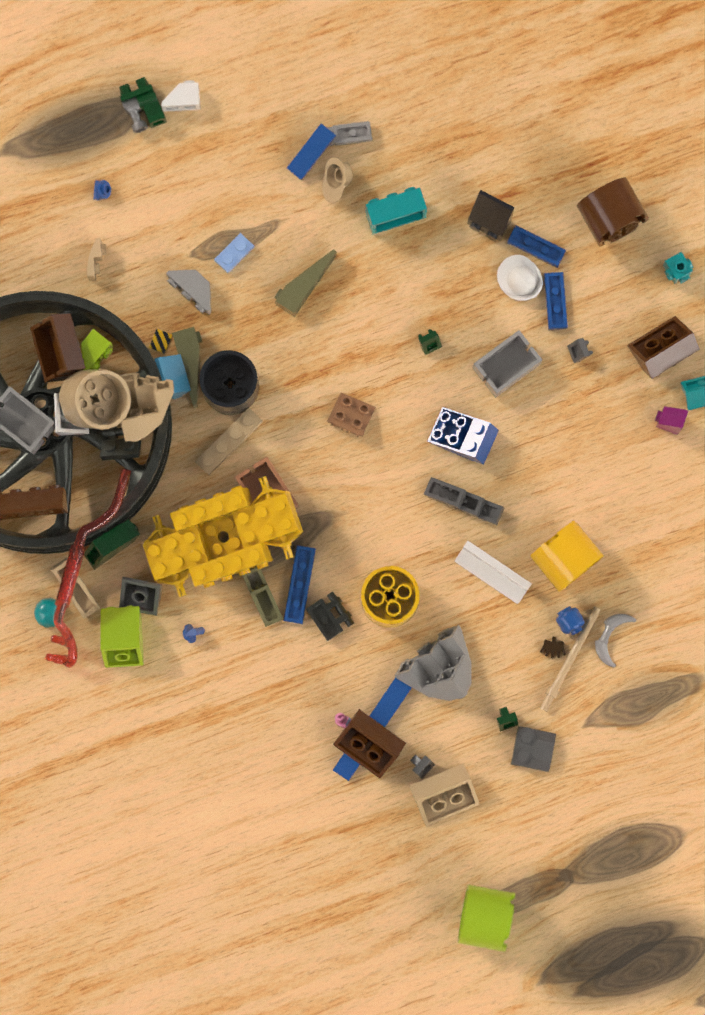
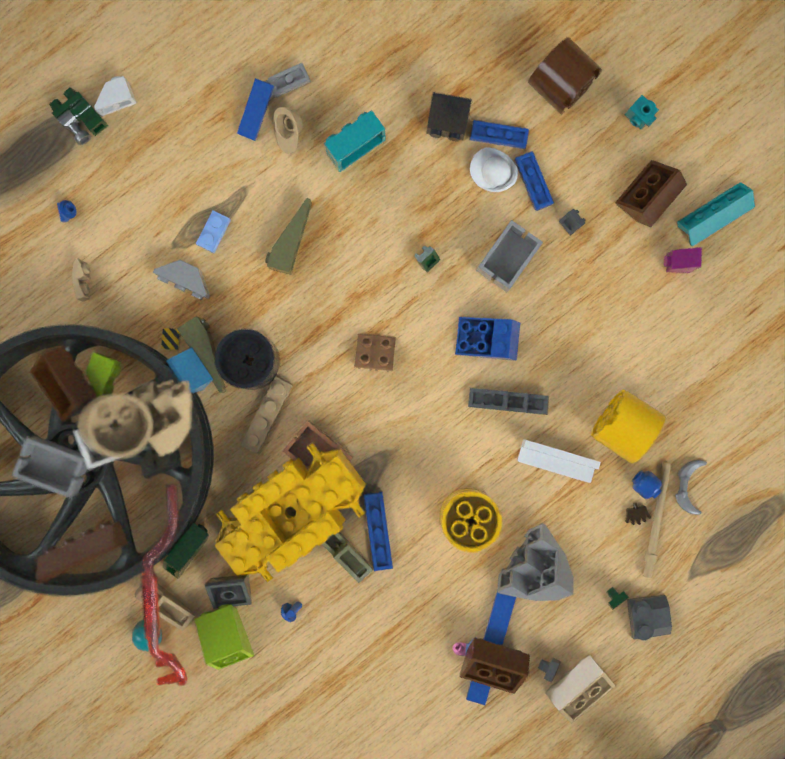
camera: 20 degrees left, 5 degrees up
pearl dark grey plate [306,592,354,642] -> none

